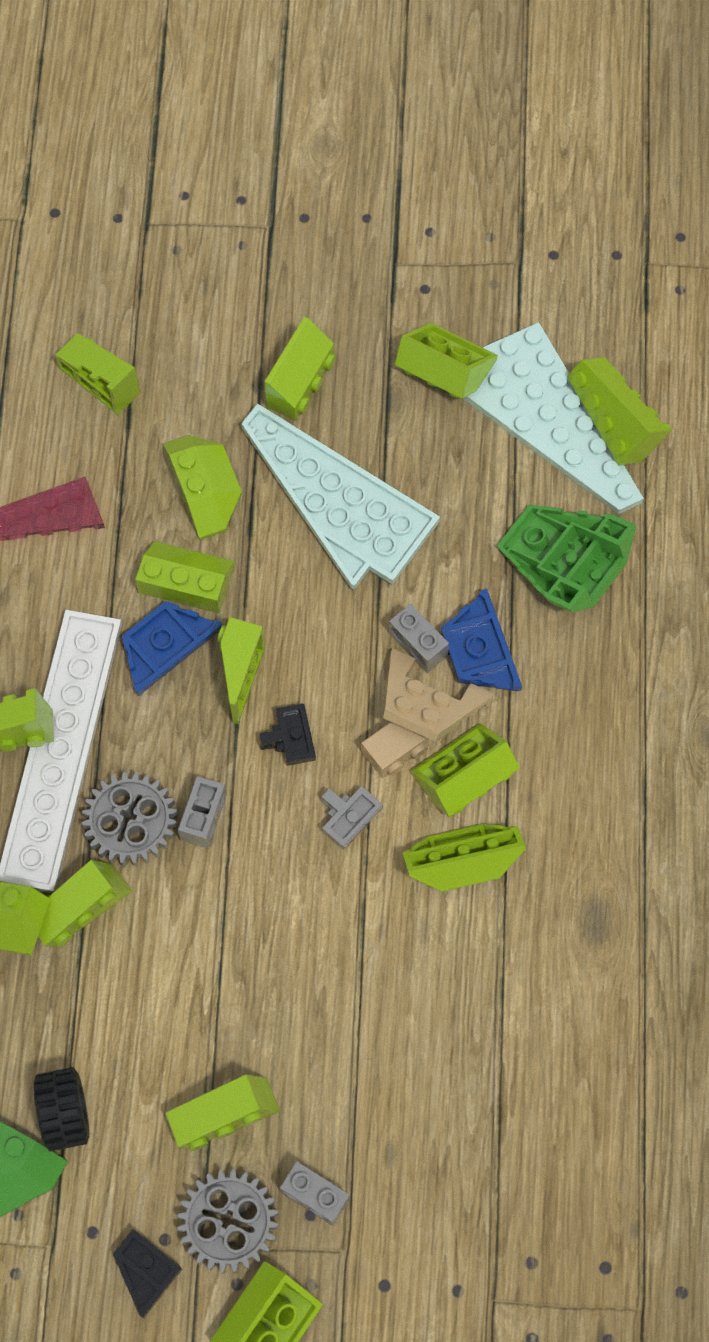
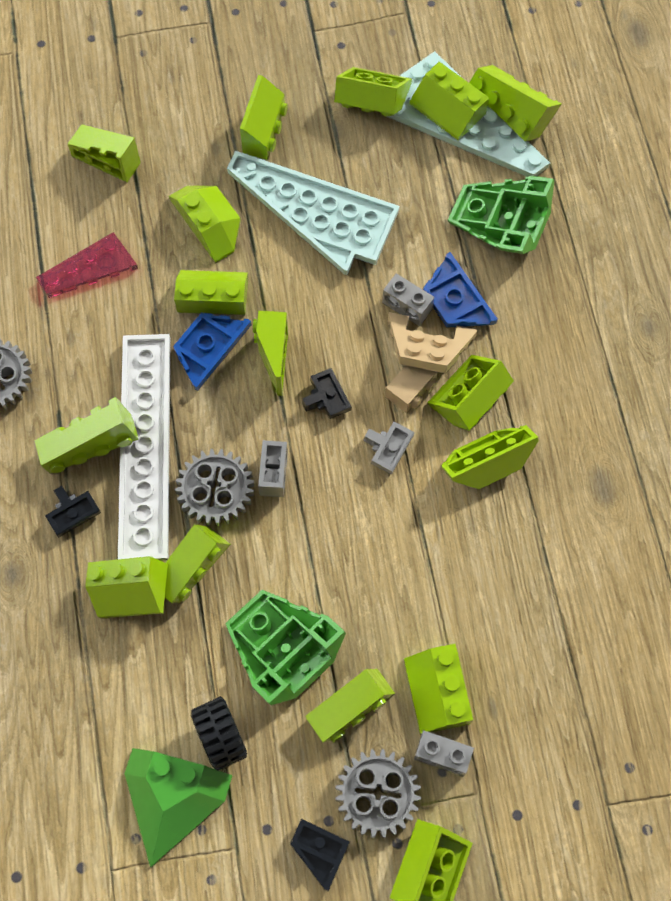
camera: 15 degrees left, 0 degrees up
none -> bright green wedge [225,590,346,705]
none -> lime slope [404,644,473,735]
none -> lime slope [409,61,489,141]

